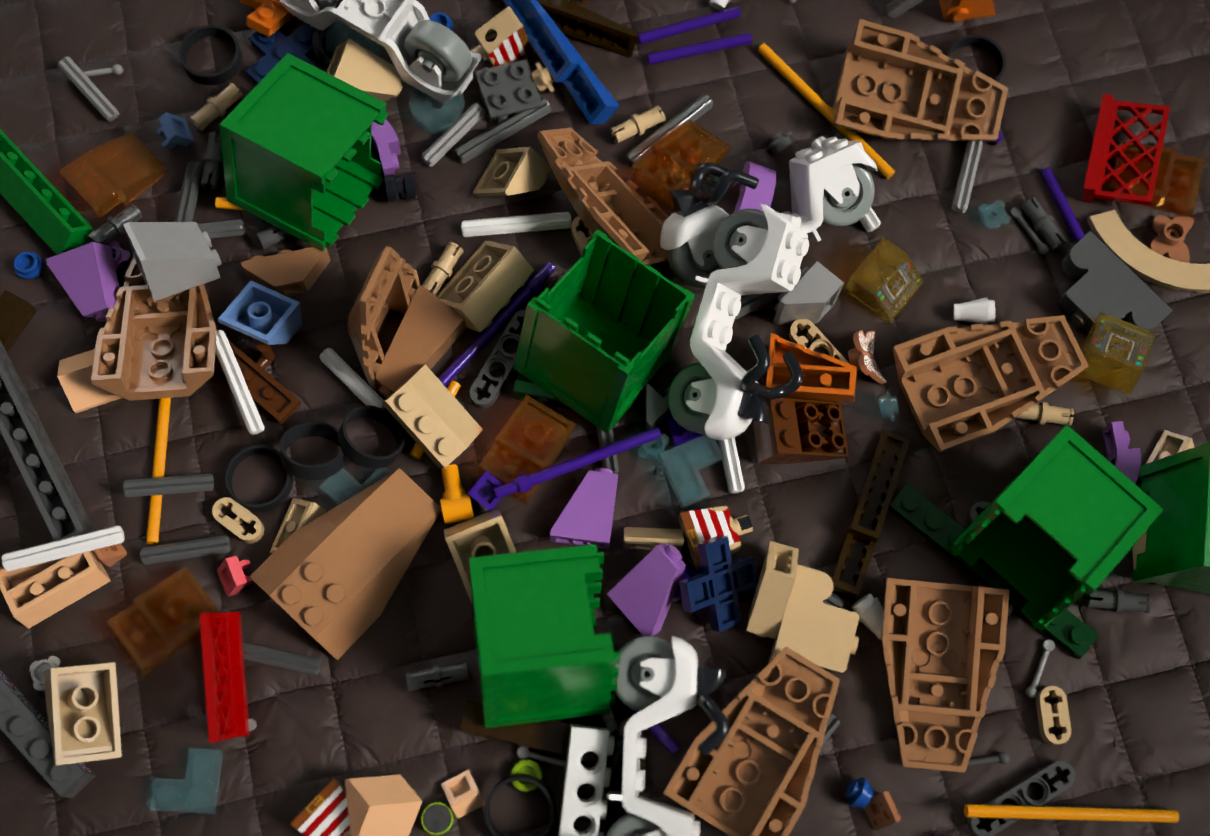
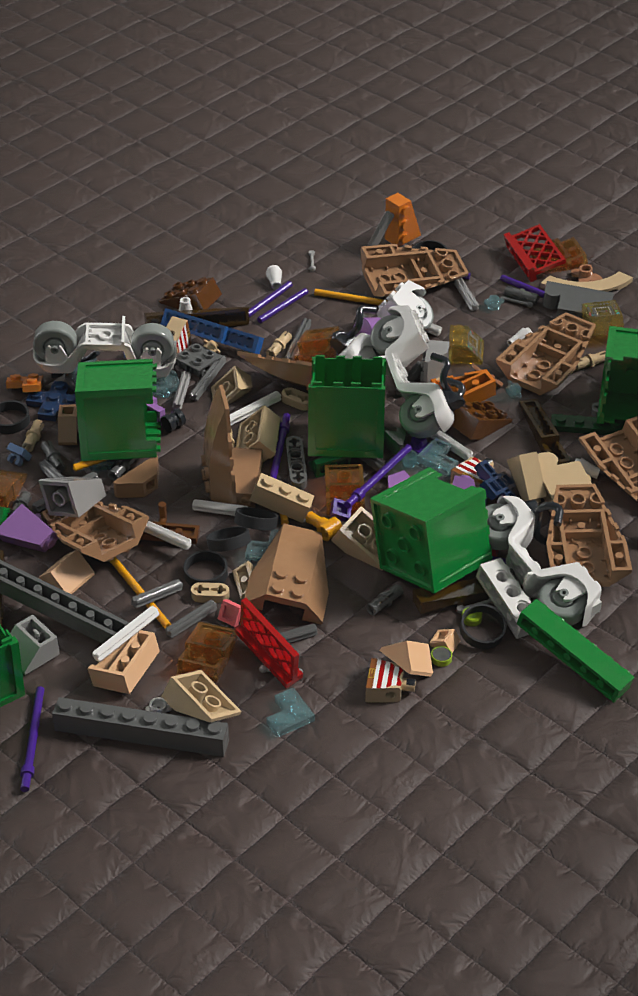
camera: 30 degrees left, 30 degrees down
medium blue slope [218,281,302,345] -> none

